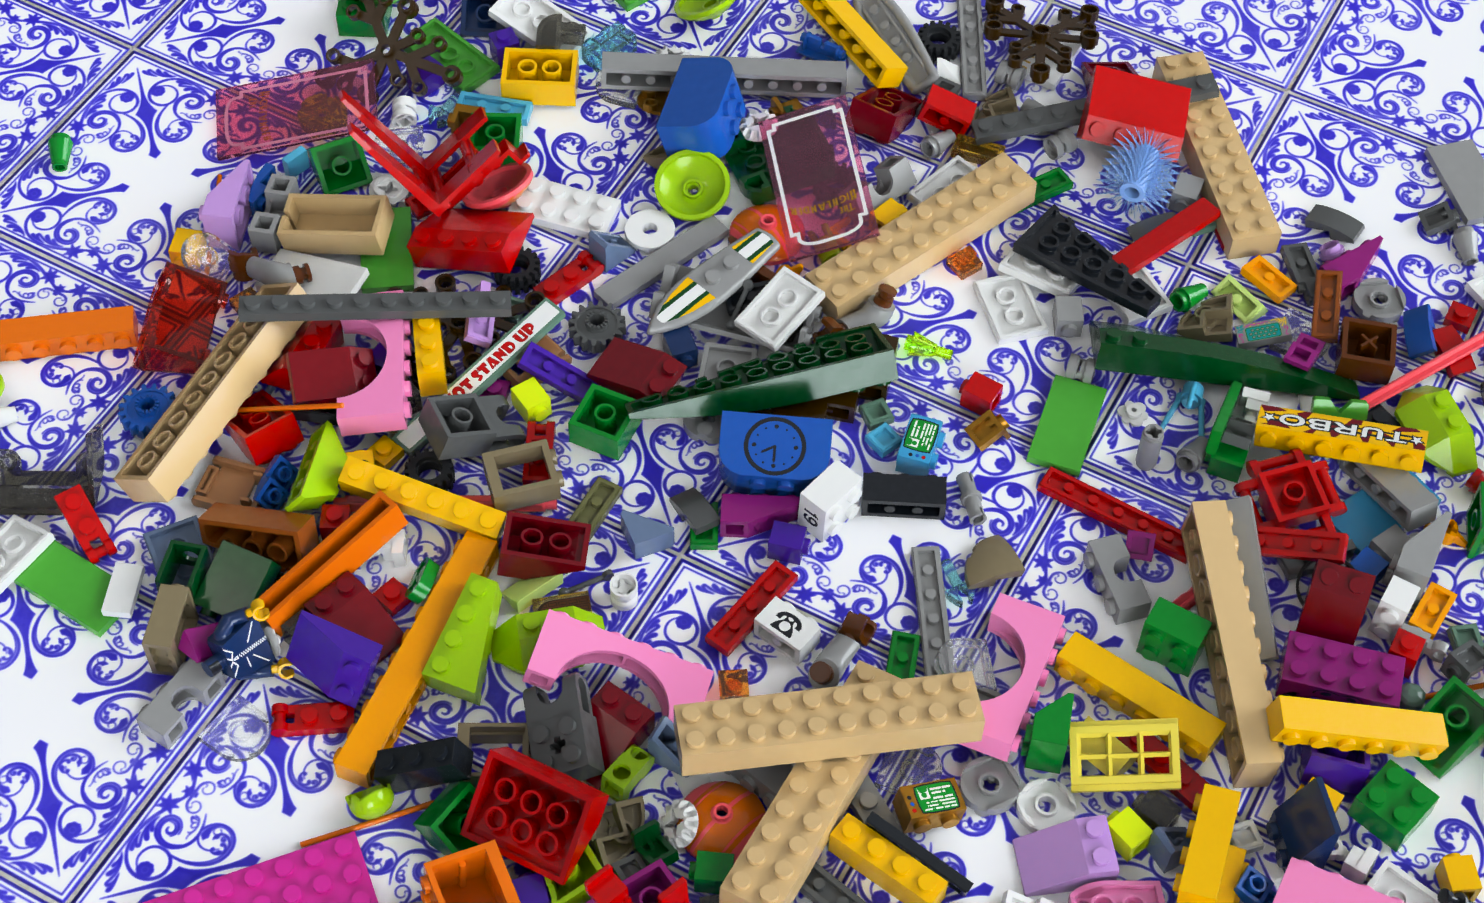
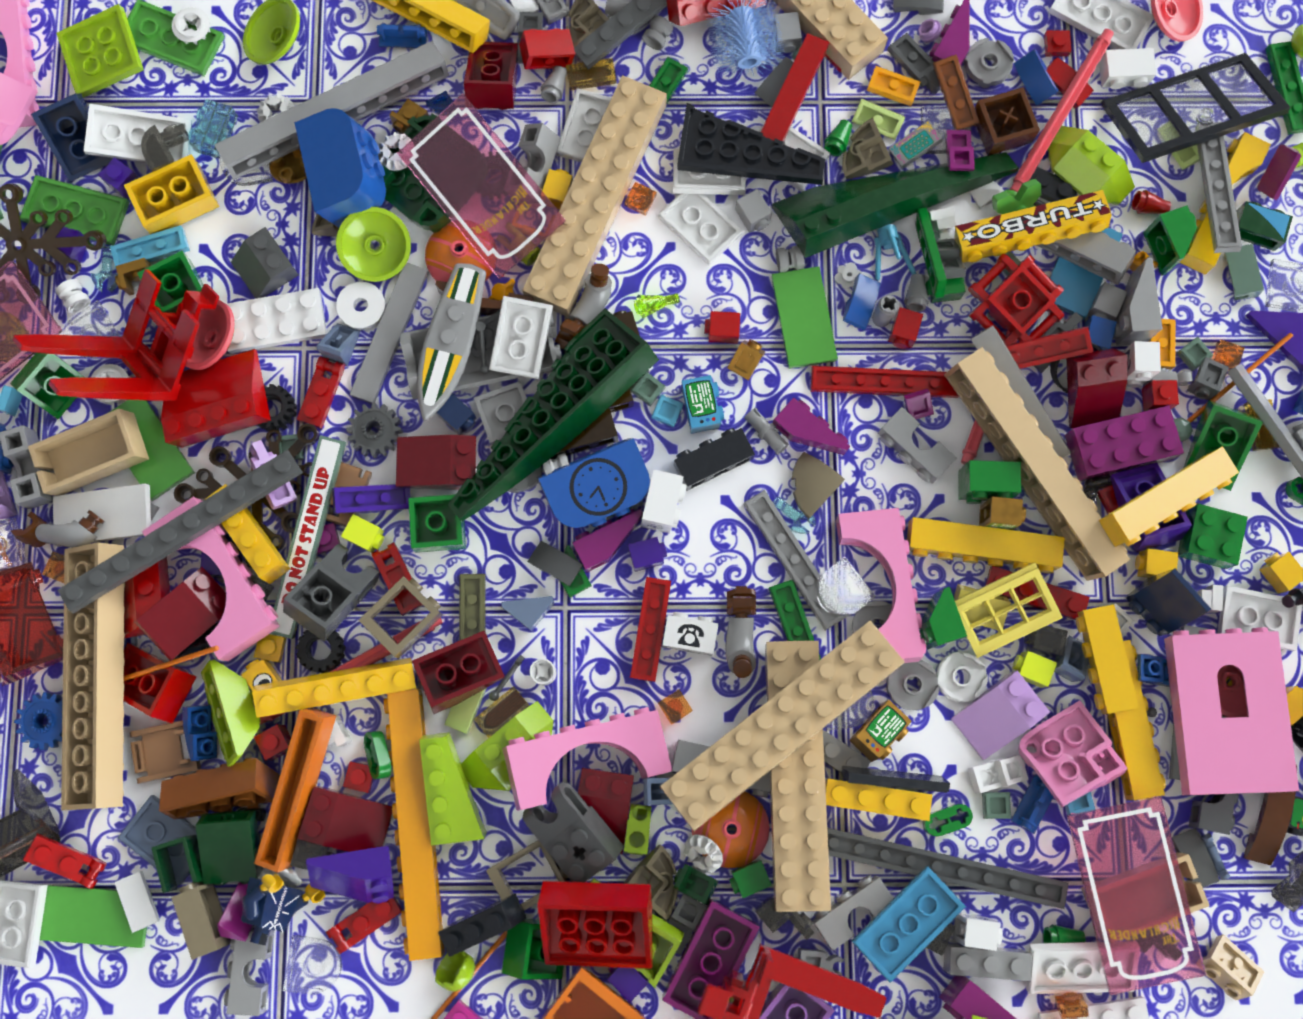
camera: 30 degrees left, 25 degrees up
none -> dark grey slope [231,227,299,299]
none -> magenta slope [773,397,851,455]
none -> blue slope [843,273,881,330]
none -> red brick [888,307,923,349]
none -> pearl gold brick [979,496,1026,530]

